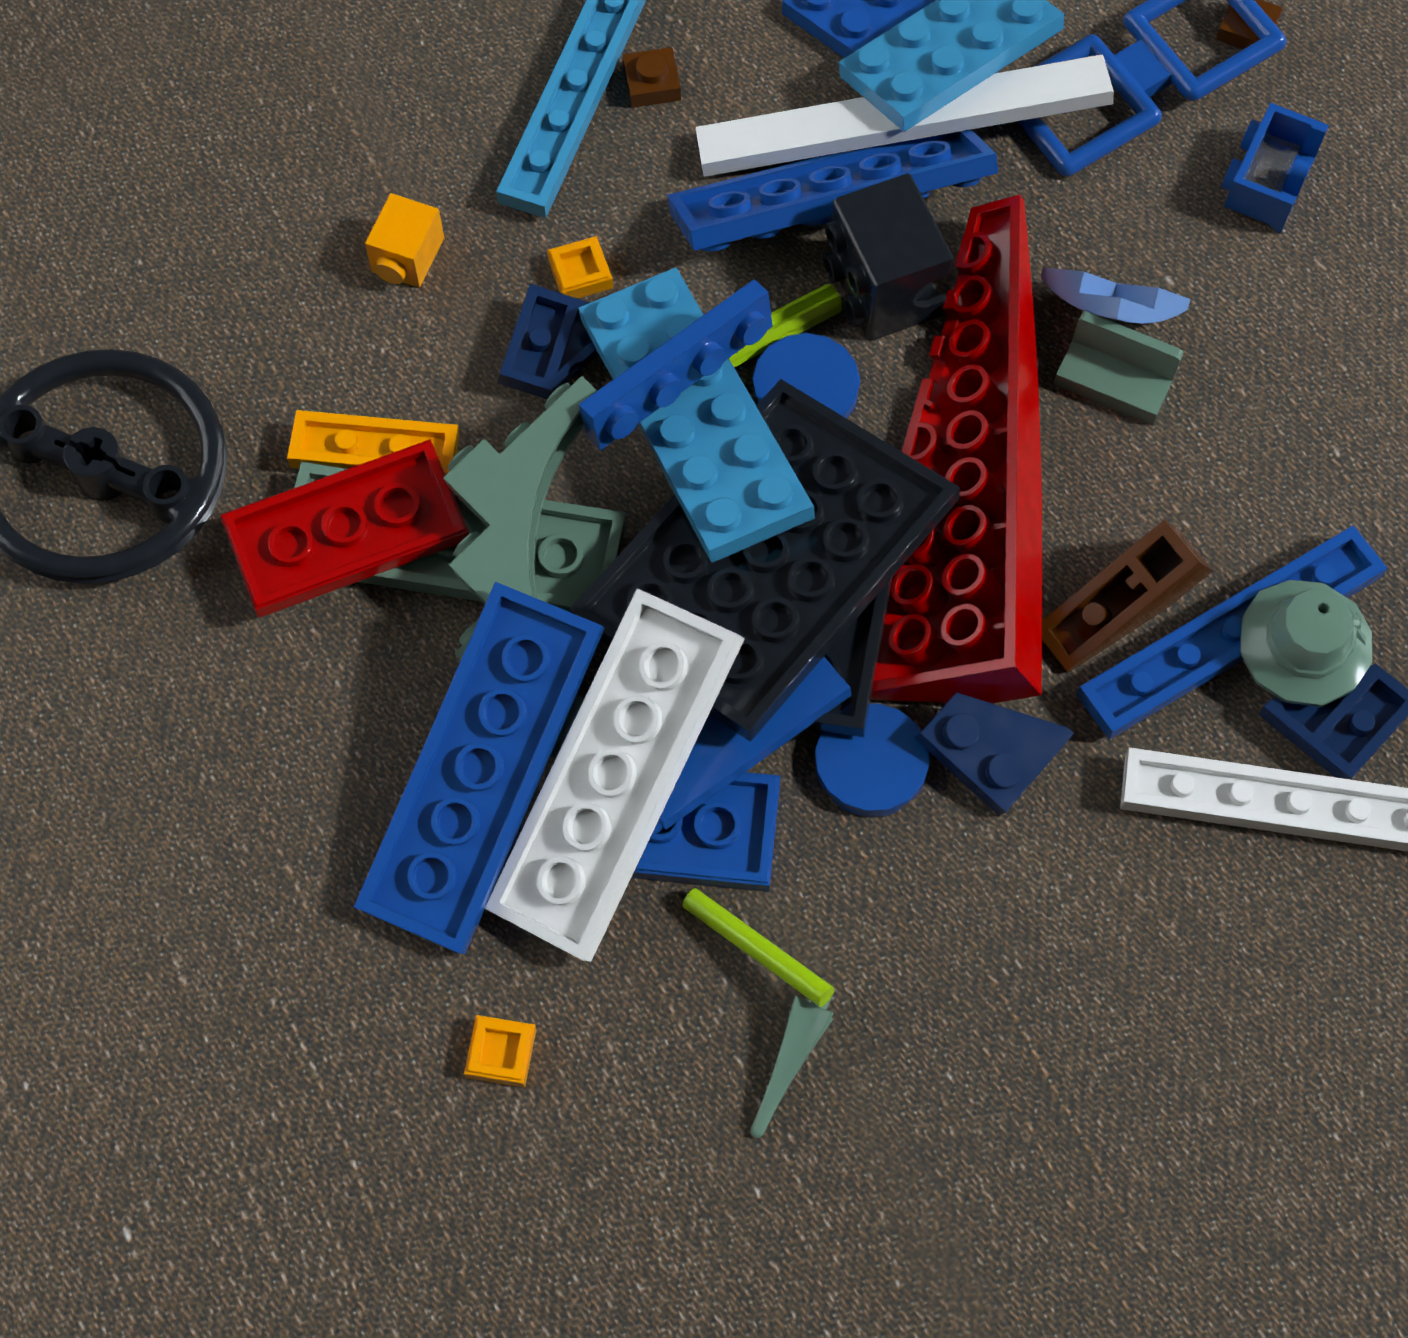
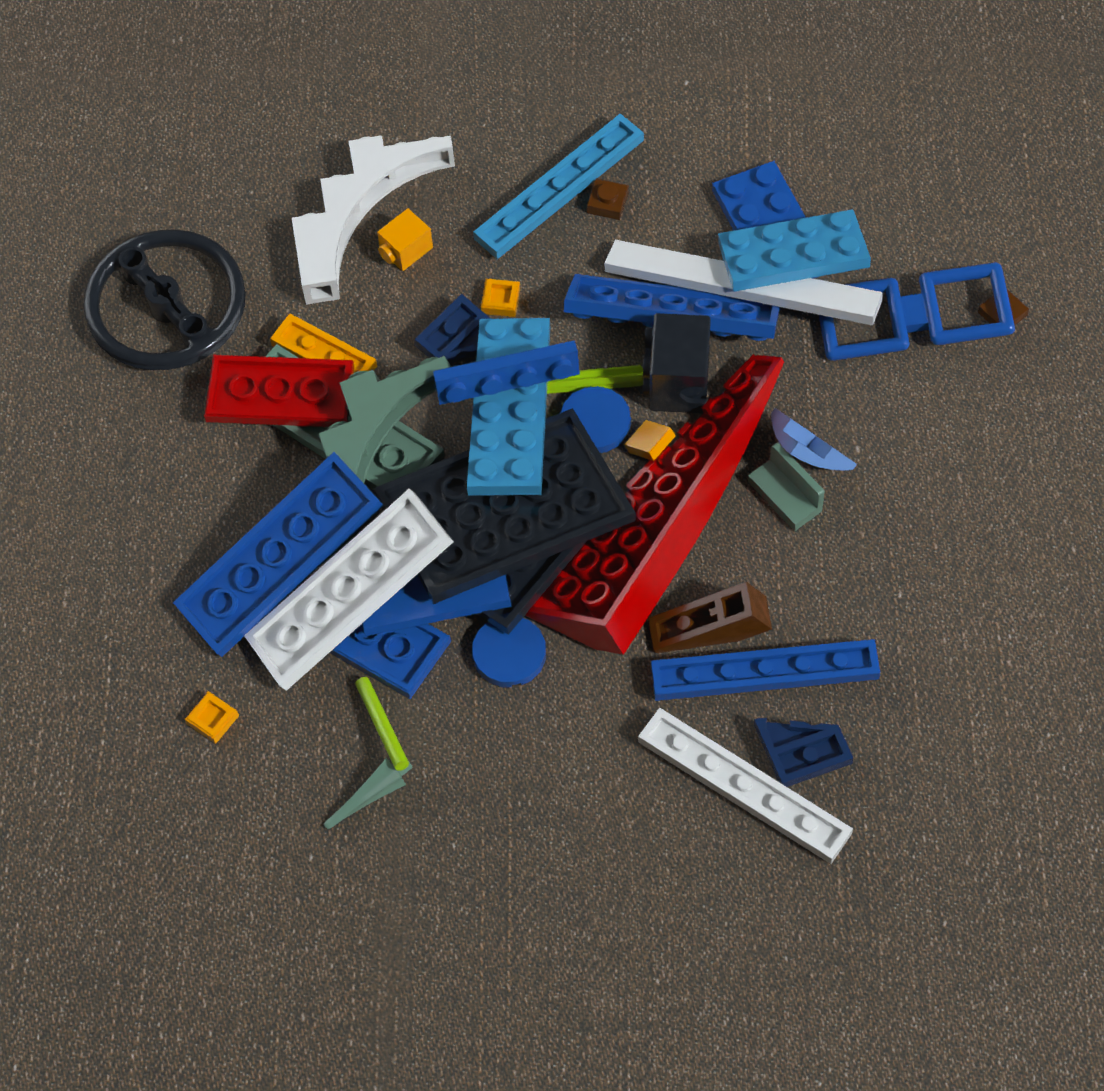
camera: 30 degrees right, 5 degrees down
dark blue wing [914,693,1074,816] -> none
blue window [1221,102,1329,234] -> none
sand green hat [1240,580,1372,707] -> none
none -> white arch [292,136,455,305]
none -> light orange tile [624,420,675,461]

